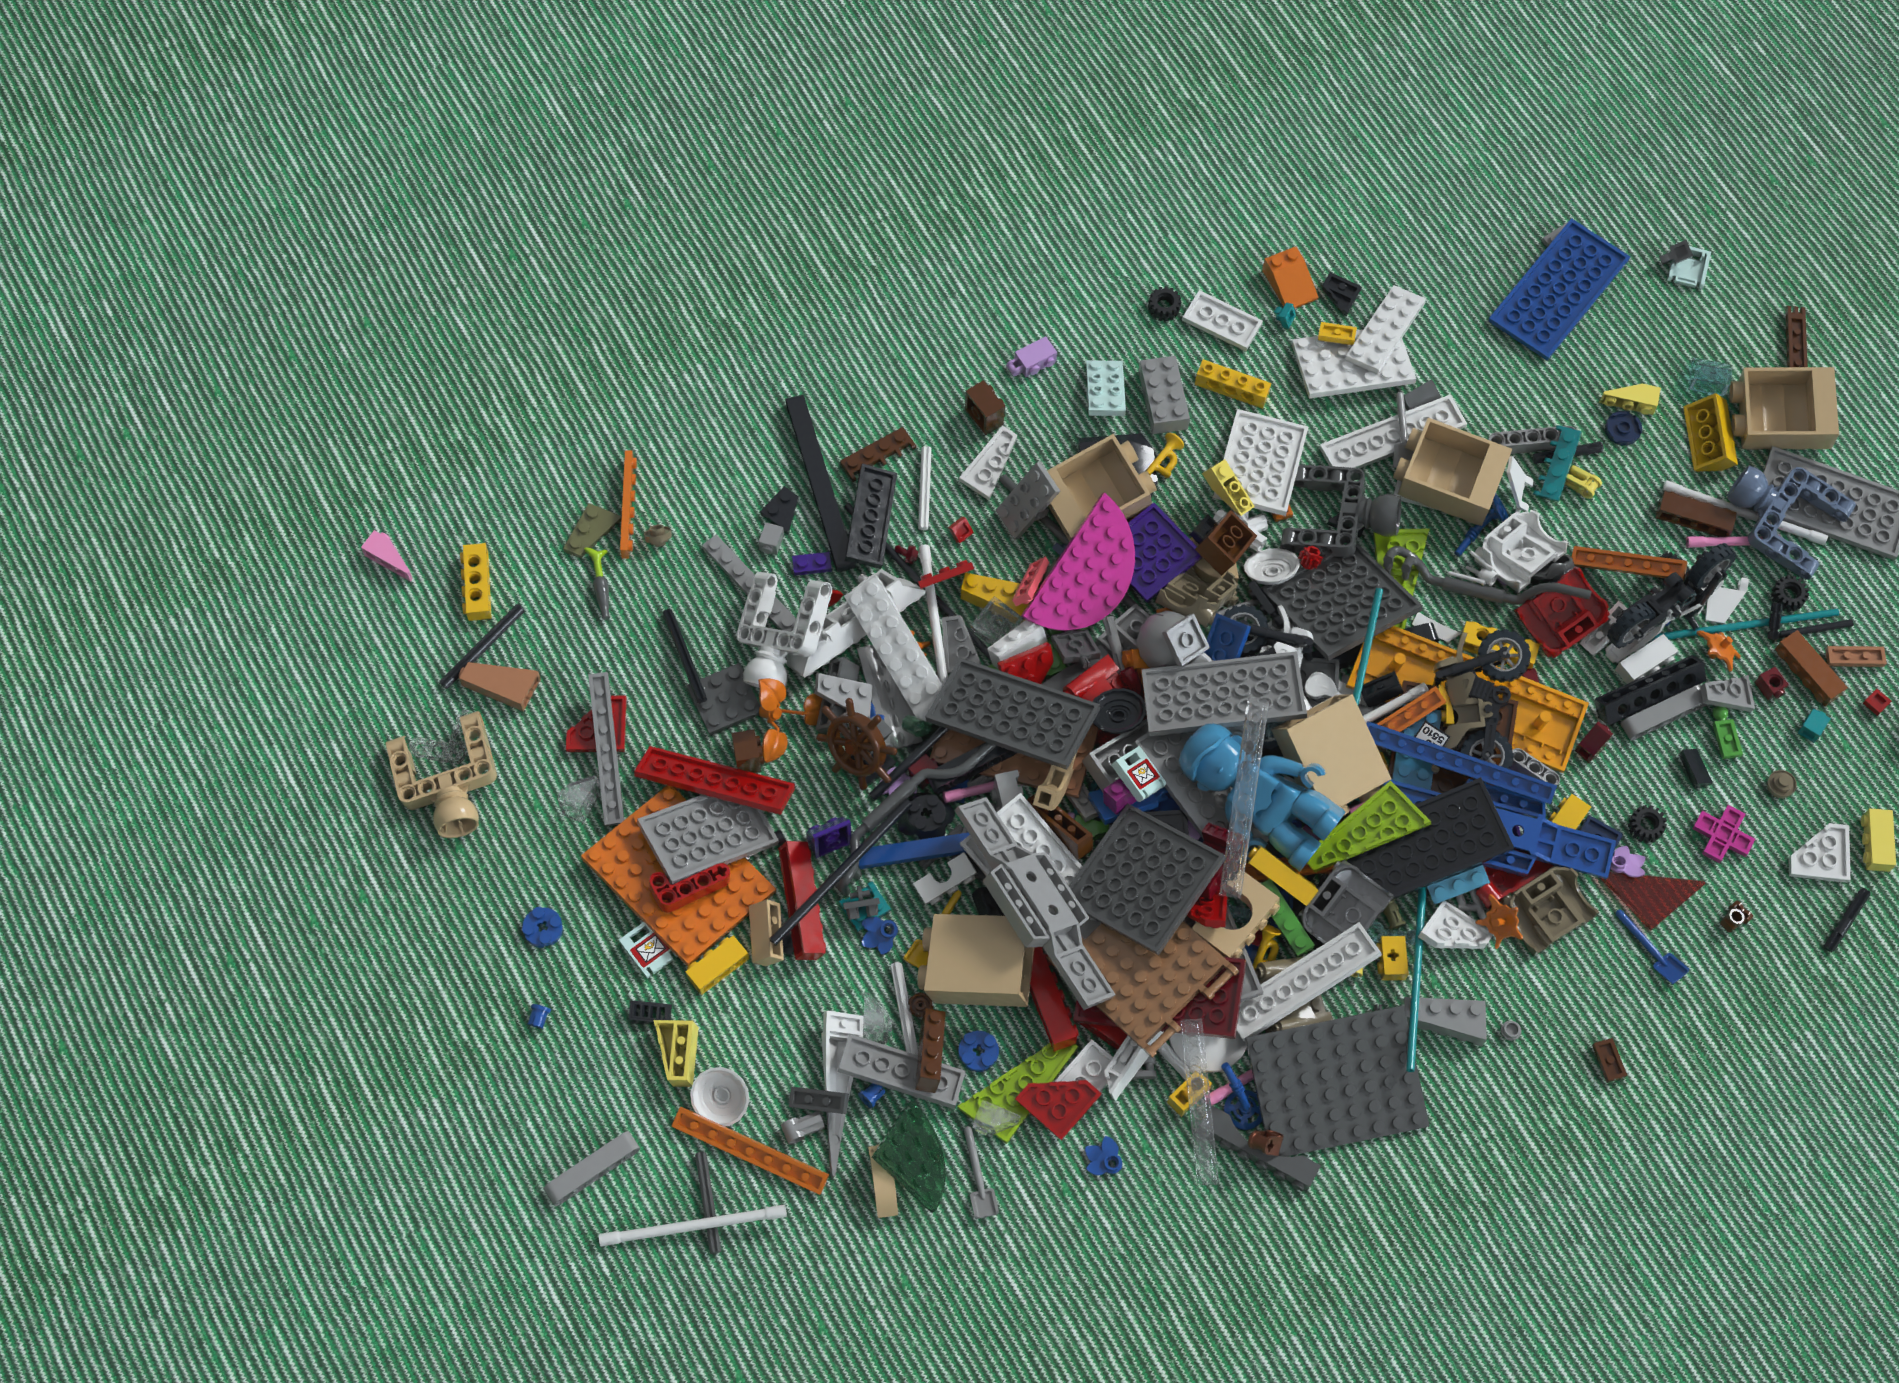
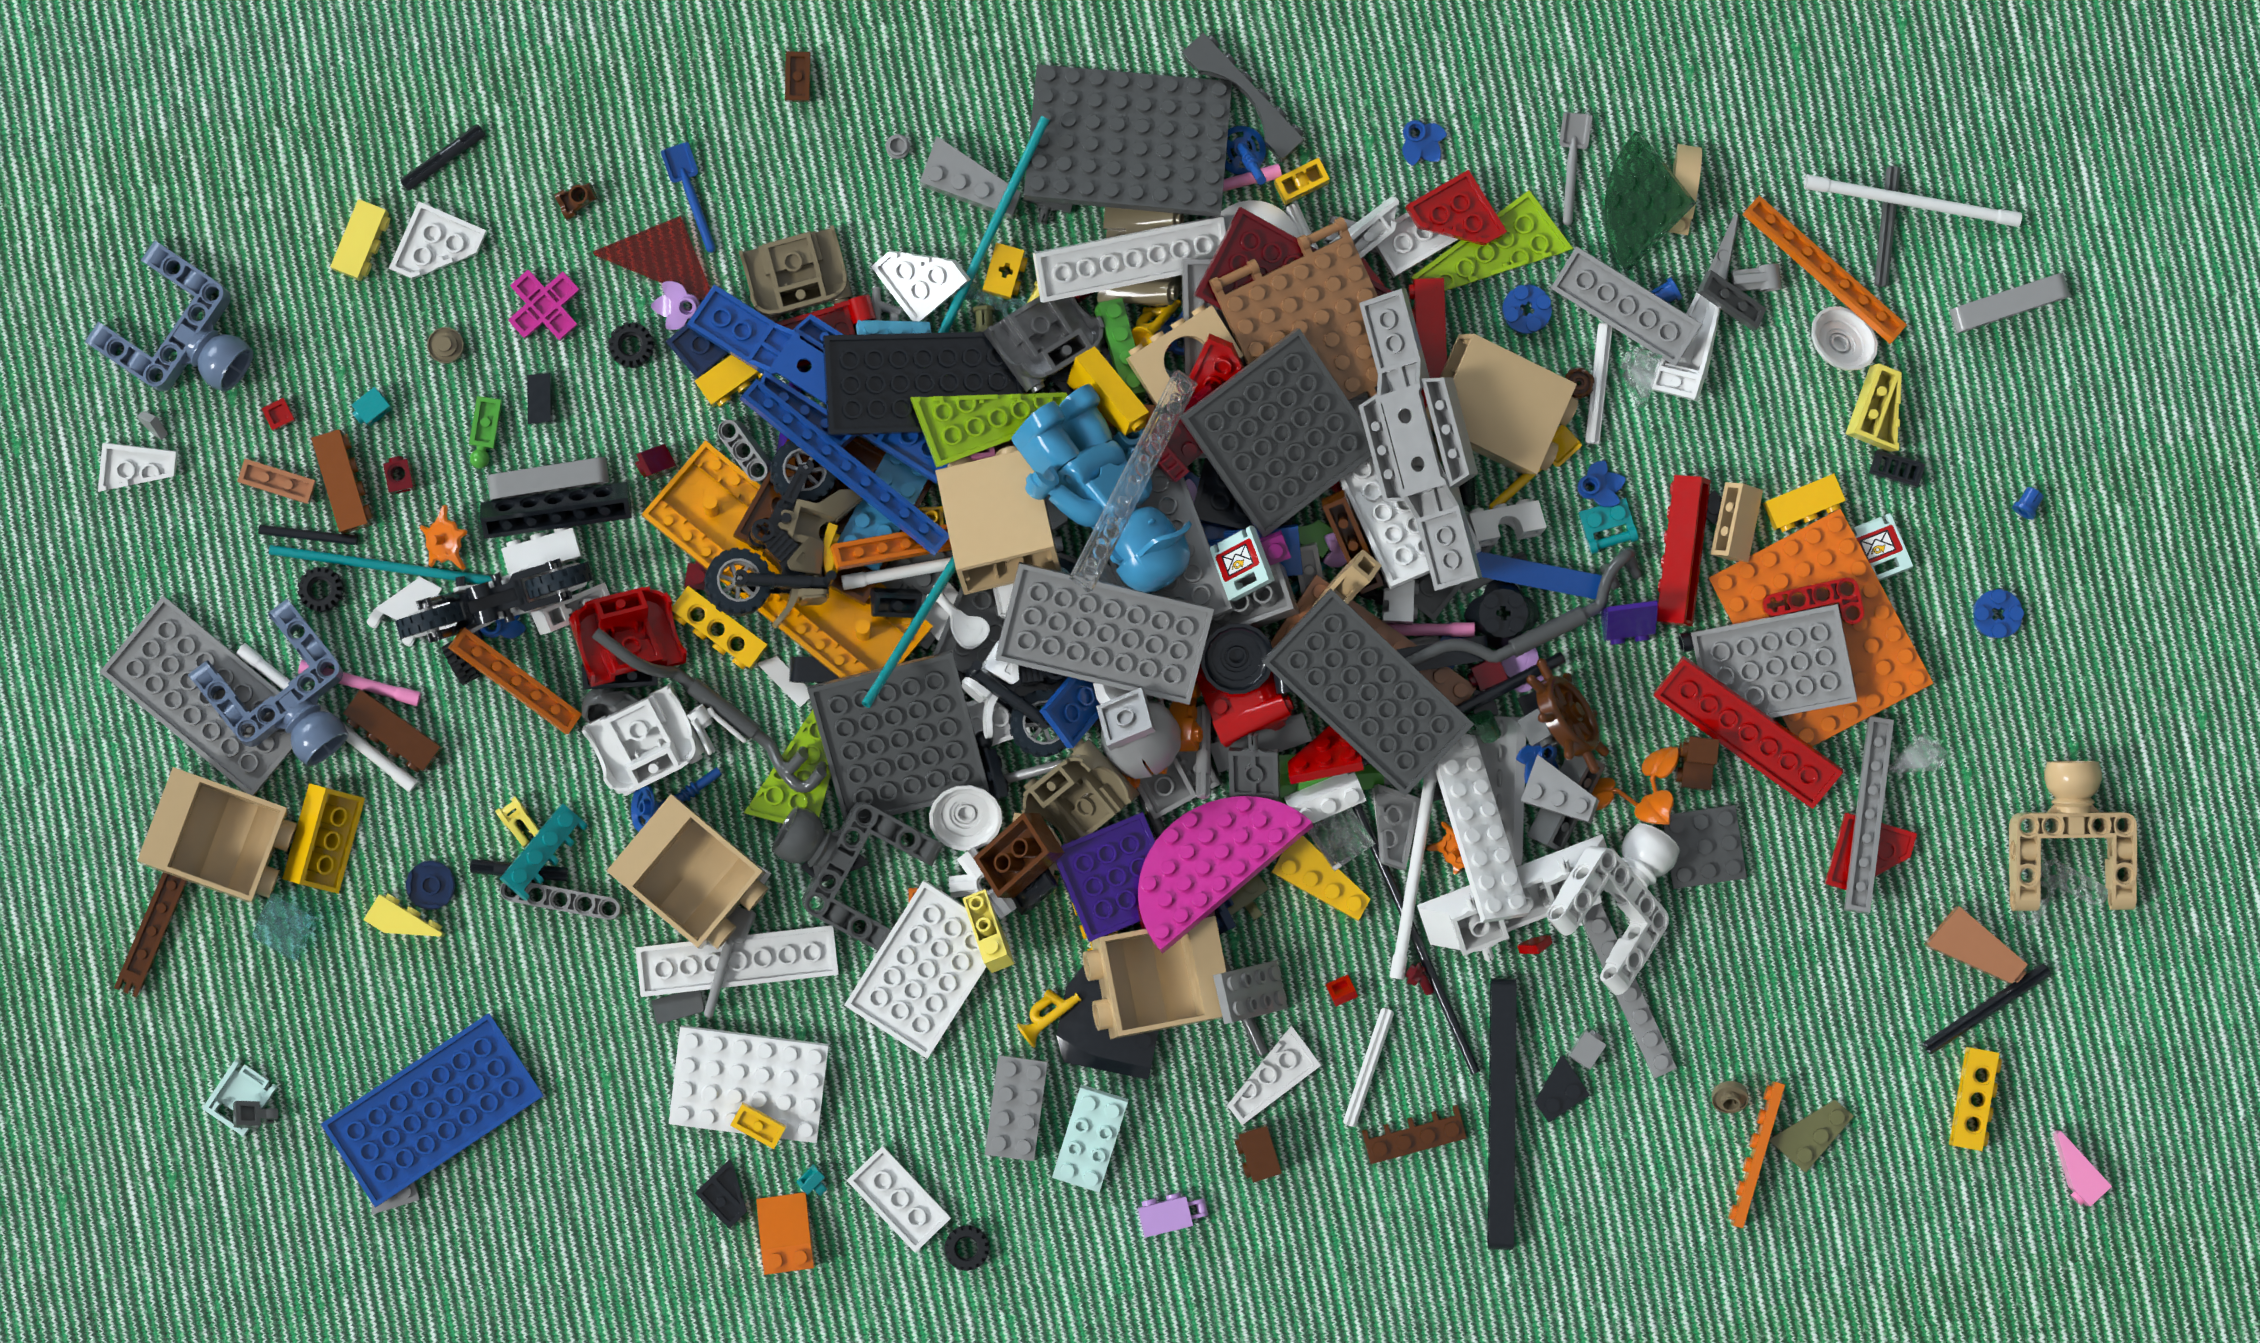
camera: 165 degrees left, 20 degrees up
dark grey piece [584,547,610,620] -> none
black axle [663,608,707,704] -> none
black piece [769,799,912,946] -> none
dark purple plate [792,552,832,576] -> none
dark grey hips [843,886,880,920] -> none
black plate [845,463,897,569] -> none
reddish brown brick [915,1008,946,1093] -> none
red plate [918,560,974,589] -> none
clear slope [973,1100,1021,1135] -> none
coral plate [1012,556,1050,606] -> none
dark red cone [1119,666,1144,694] -> none
clear plate [1180,1018,1219,1186] -> none
yellow brick [1195,359,1272,409] -> none
copper piece [1248,1130,1284,1156] -> none
red gear [1298,546,1323,570] -> none
white plate [1345,285,1426,374] -> none
sticker [1414,720,1450,747] -> none
orange piece [1475,894,1523,949] -> none
white flag [1507,456,1533,513] -> none
light grey wing [1700,675,1755,712] -> none
black axle [1768,603,1783,640] -> none

